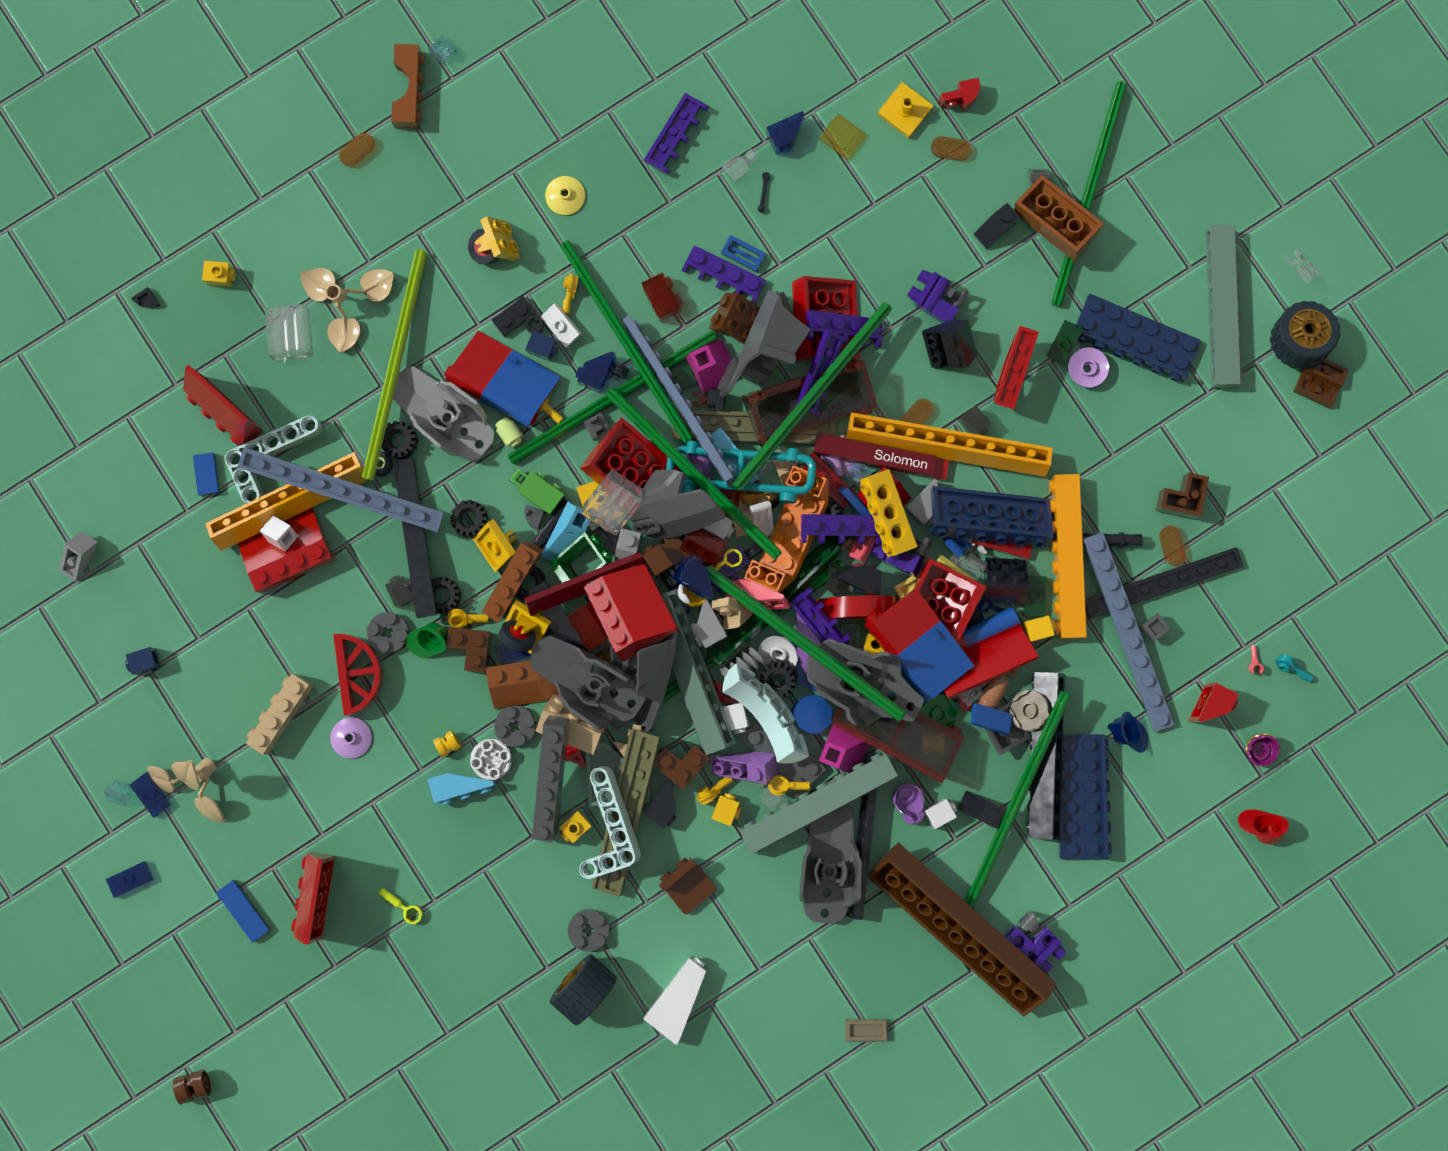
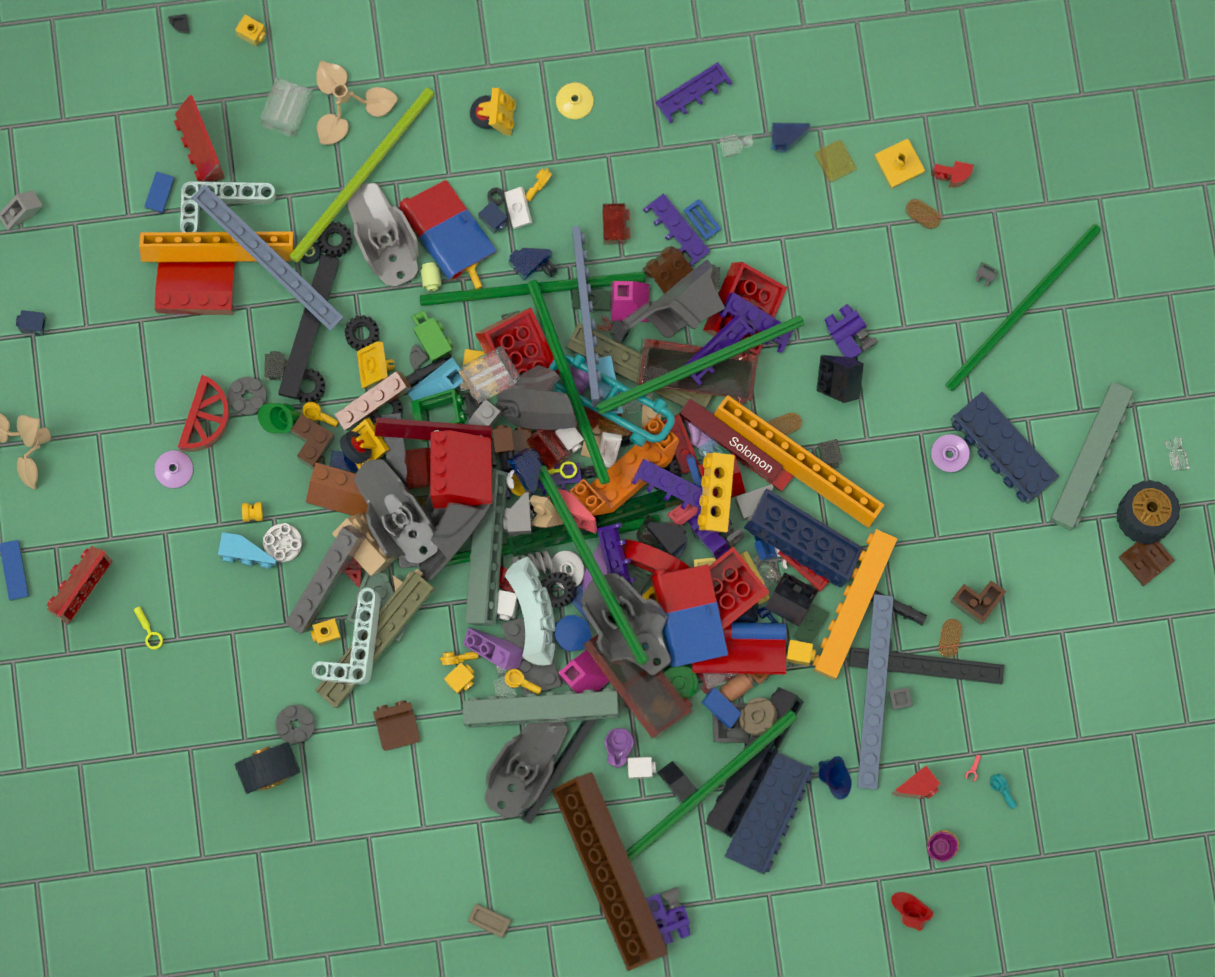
camera: 20 degrees right, 5 degrees down
tan brick [246,674,314,755] -> none
white brick [260,516,298,552] -> none
black plate [492,296,536,337] -> none
dark grey plate [494,706,536,747] -> none
green axle [560,240,693,443] -> none
dark grey tile [583,412,610,440] -> none
black slope [643,779,677,828] -> none
white slope [643,957,706,1045] -> none
reddish brown brick [654,745,710,790] -> none
black hinge [757,172,770,213] -> none
black slope [973,203,1020,249] -> none
red window [993,326,1039,410] -> none
dark orange slope [1014,175,1104,262] -> none
dark green plate [1046,320,1083,364] -> none

